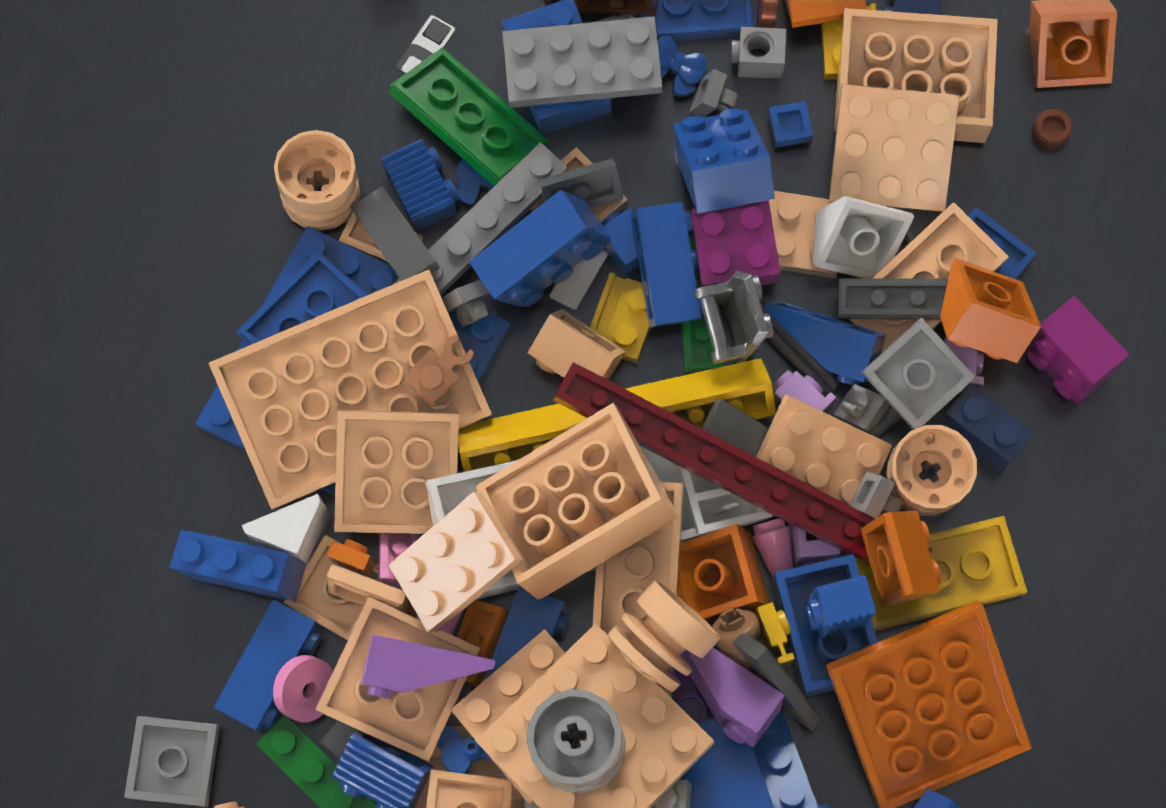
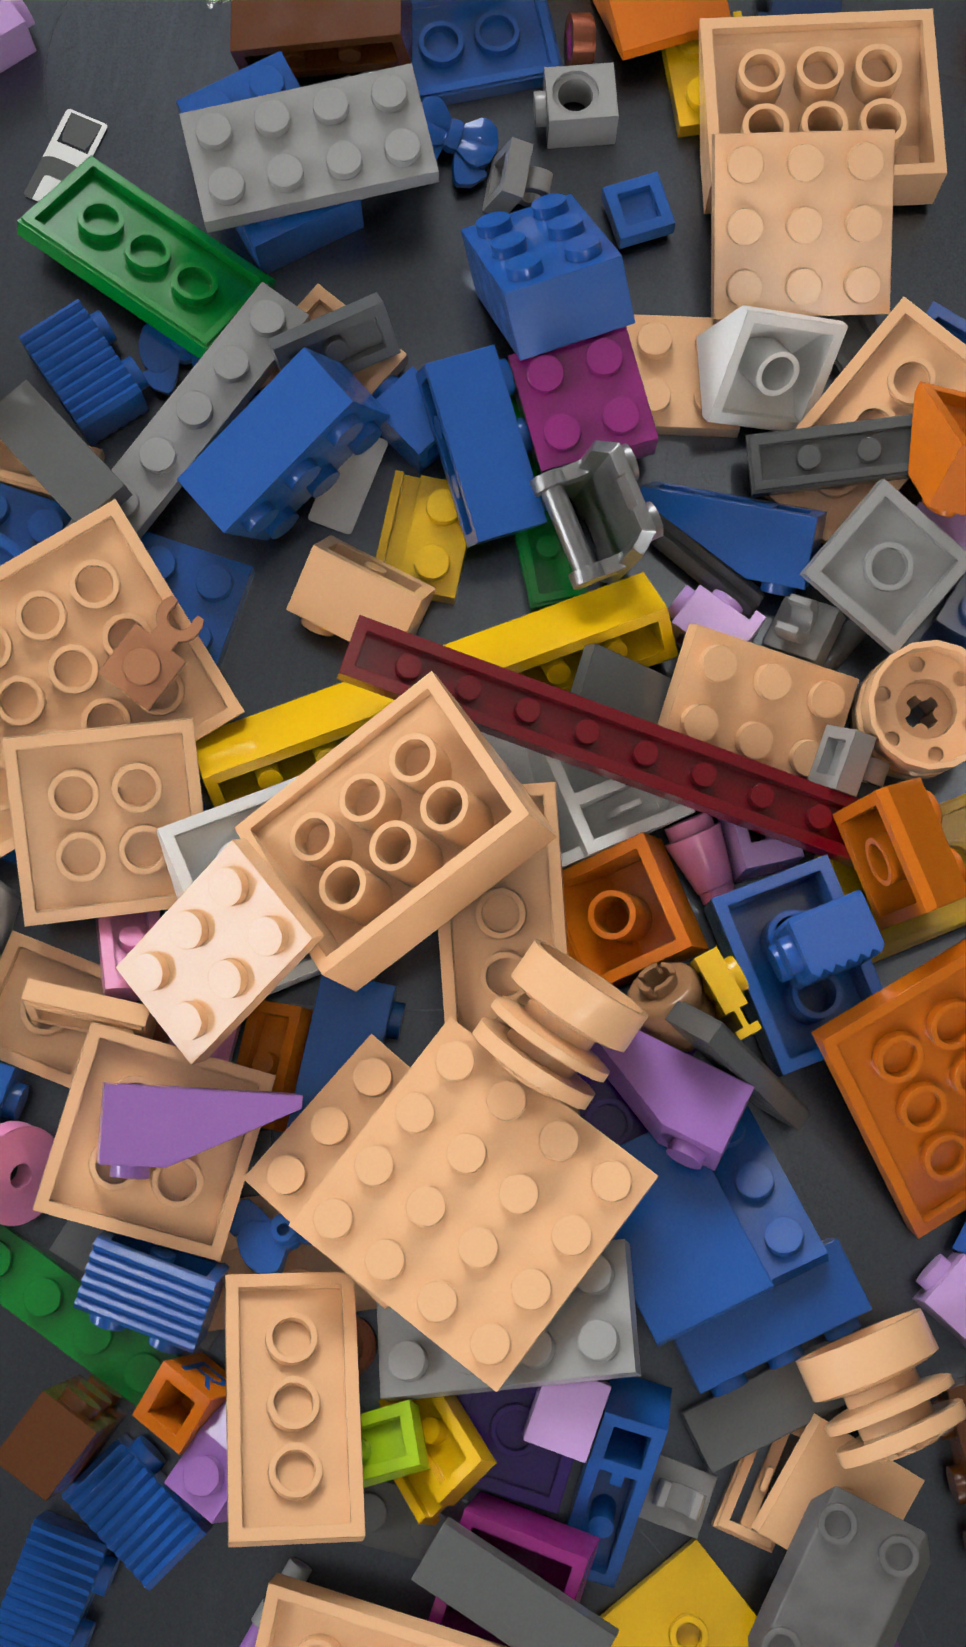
camera: 15 degrees left, 5 degrees up
orange plate [326,539,375,577] -> none
light grey tile [441,280,490,327] -> none
light grey wheel [527,689,626,794] -> none

